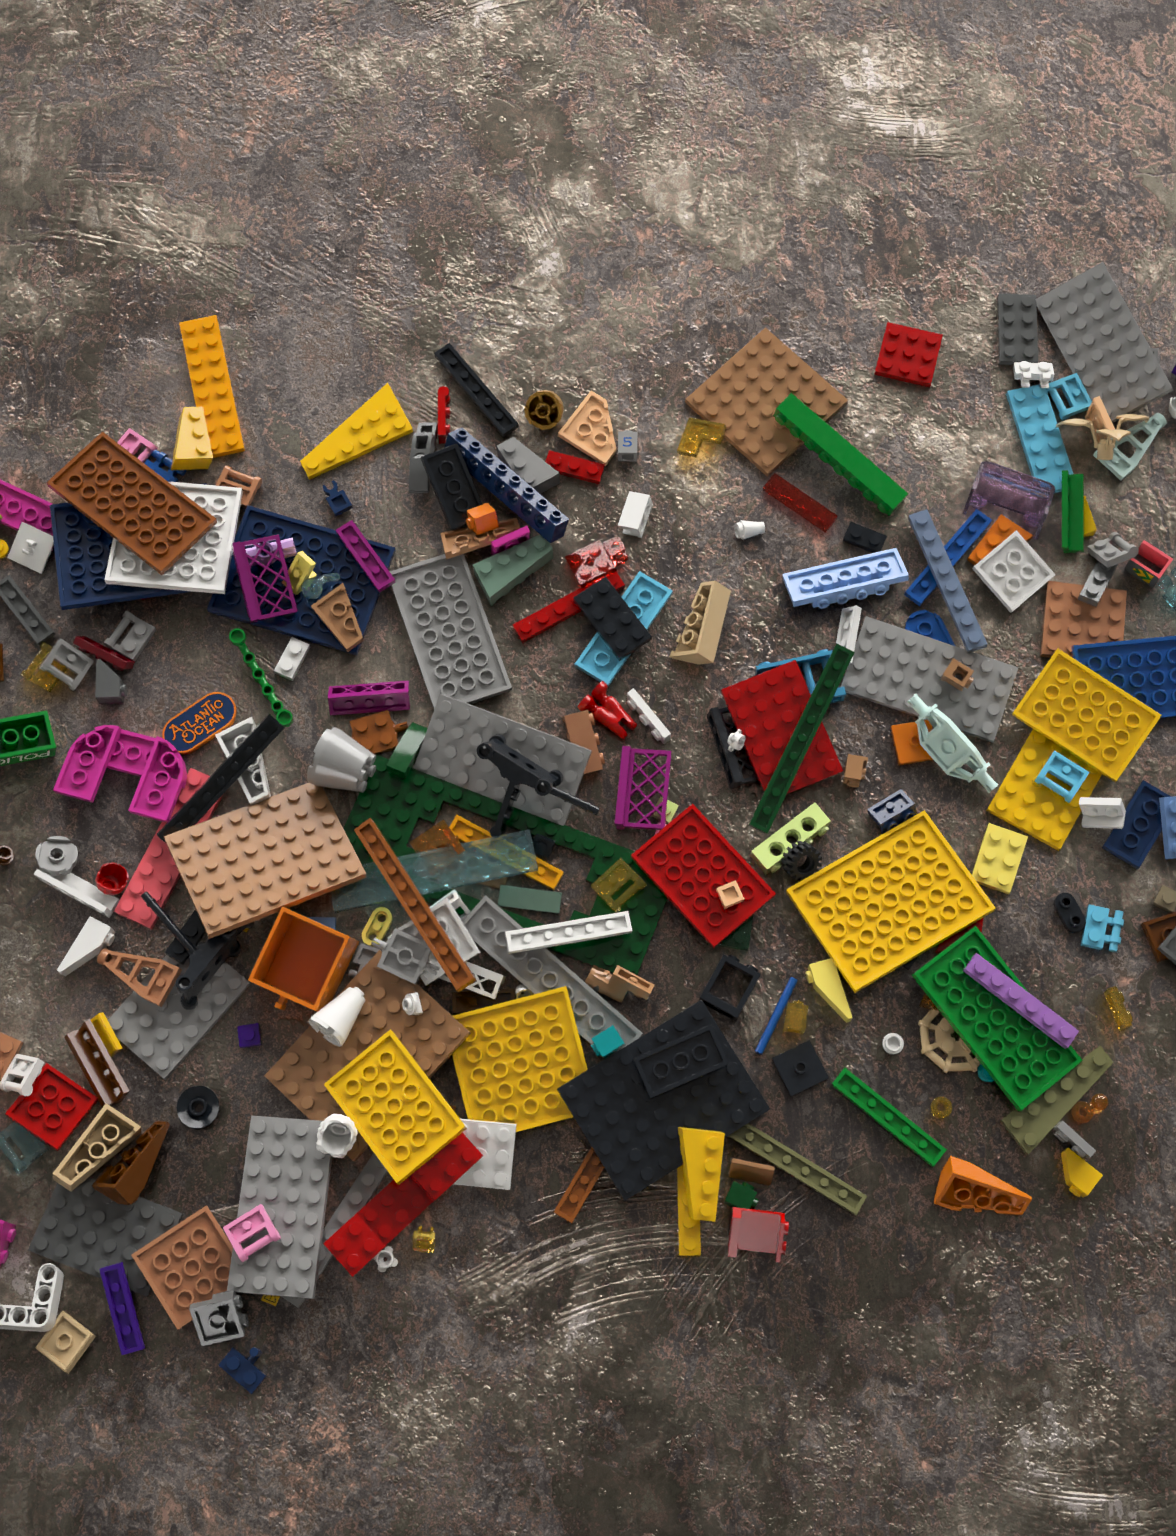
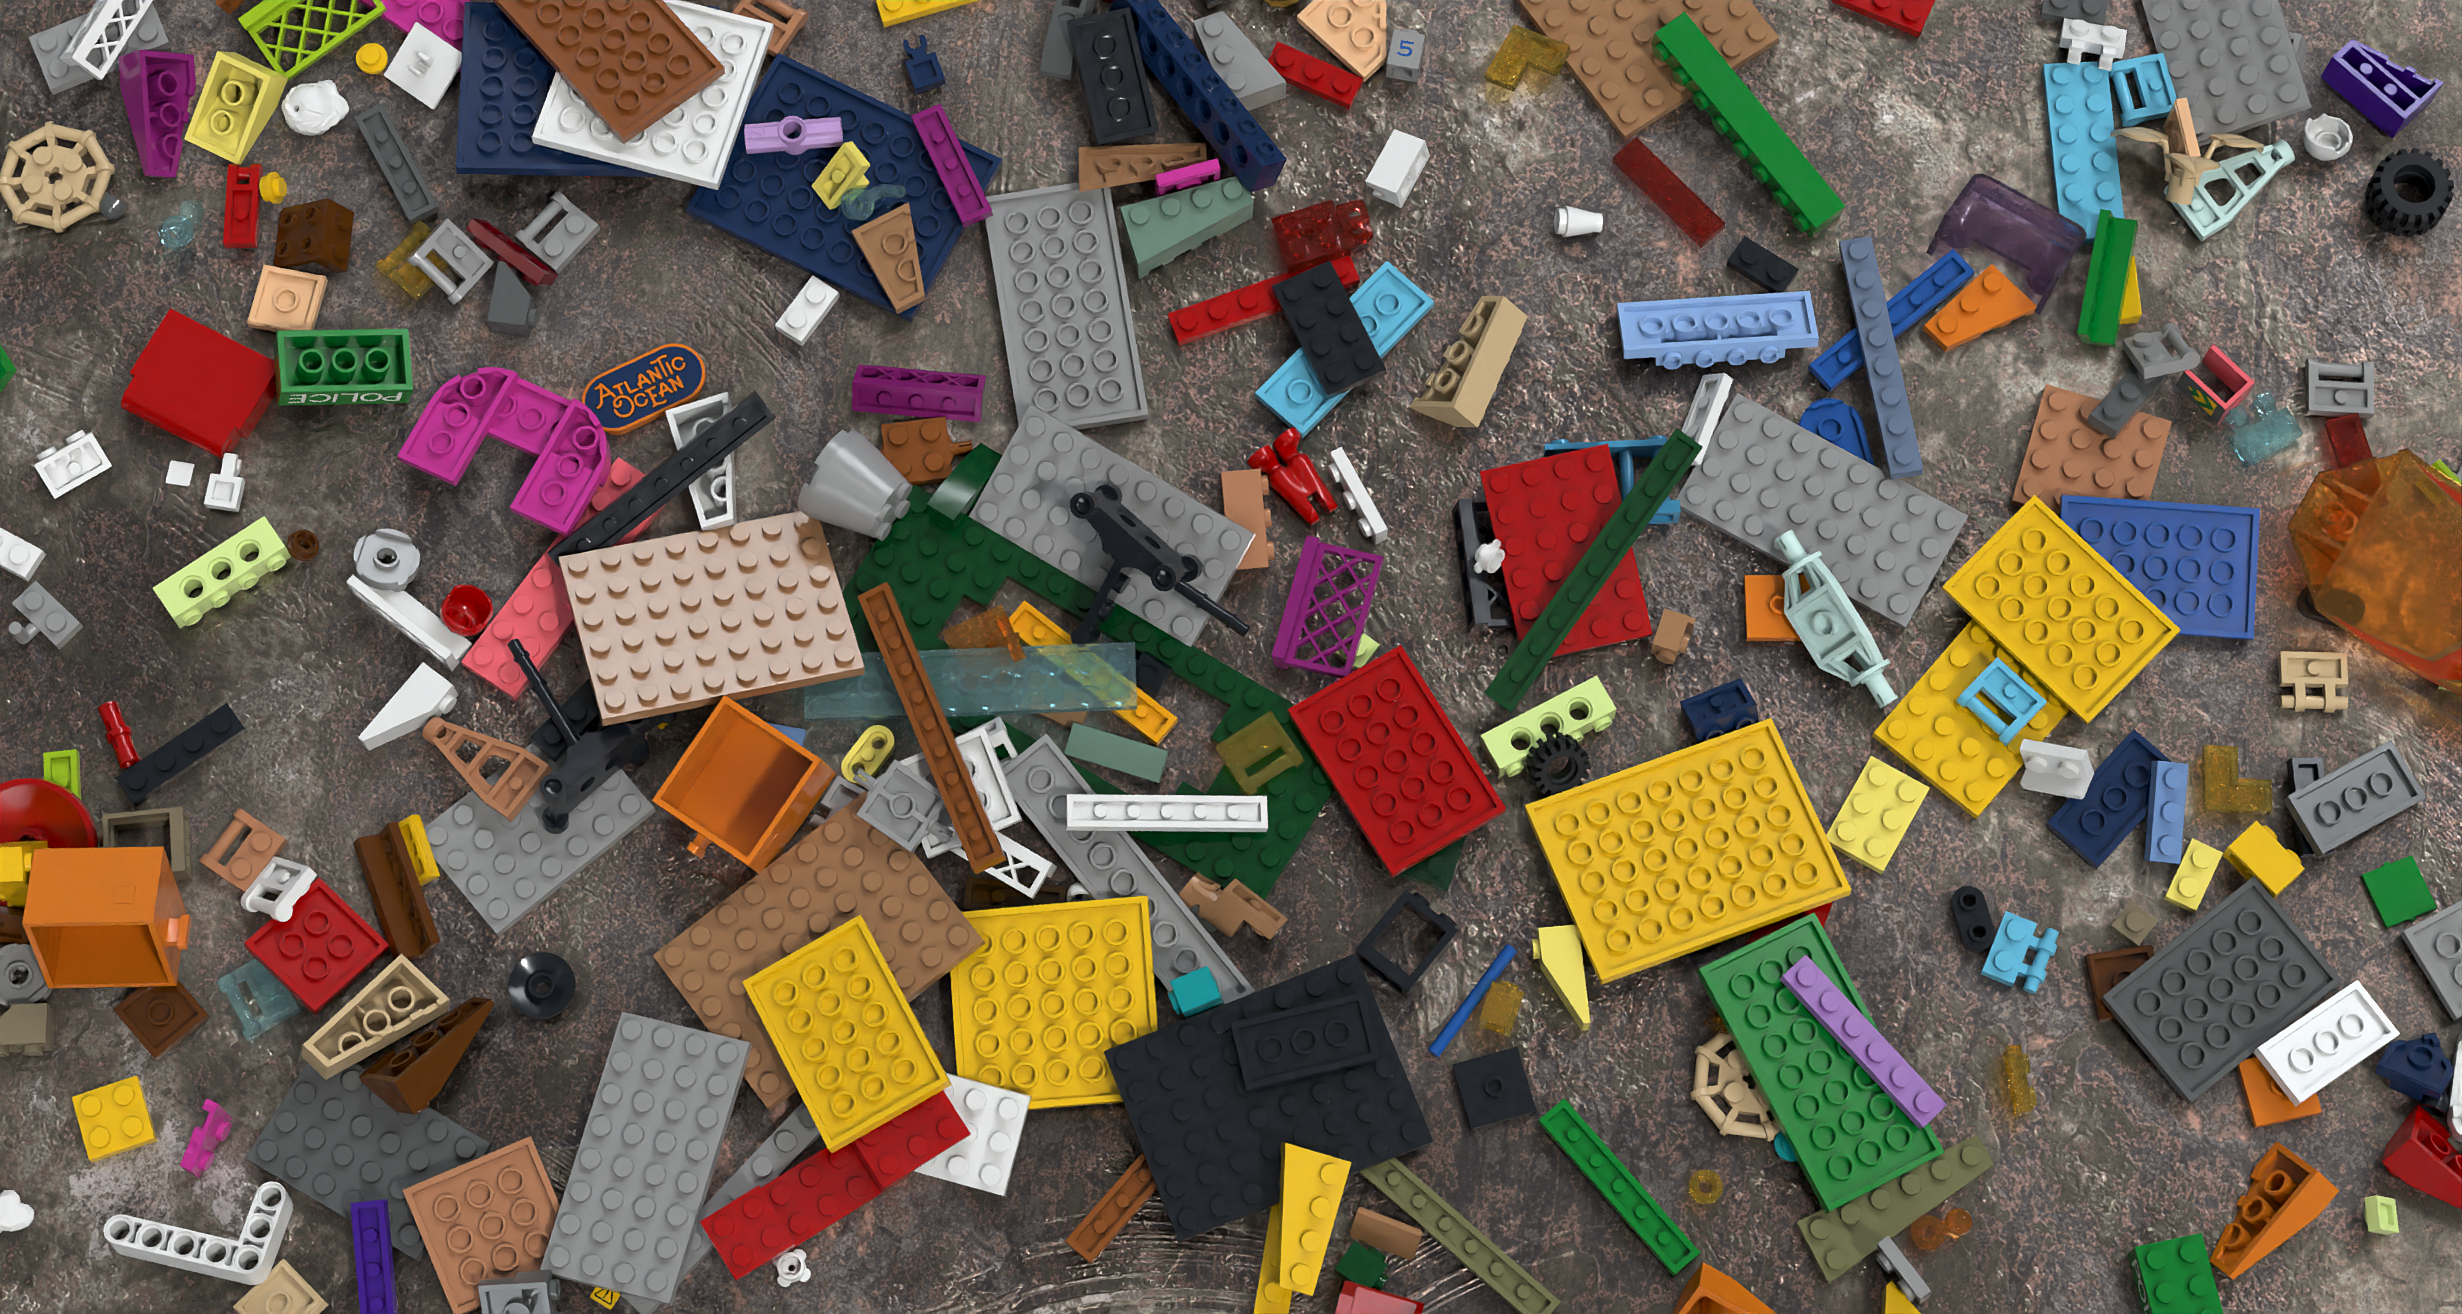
camera: 10 degrees right, 0 degrees up
bright pink plate [223,1204,281,1262] -> none
green bar [229,628,294,727] -> none
magenta fence [231,534,298,623] -> none
dark purple plate [237,1023,262,1048] -> none
white cone [308,987,365,1047] -> none
white hair [316,1114,357,1158] -> none
white plate [402,992,423,1015] -> none
clear yellow tile [413,1226,436,1253] -> none
orange brick [466,503,499,535] -> none
light nougat plate [716,880,744,909] -> none
white plate [882,1033,904,1054] -> none
medium nougat brick [940,658,974,691] -> none
white plate [972,530,1055,613] -> none

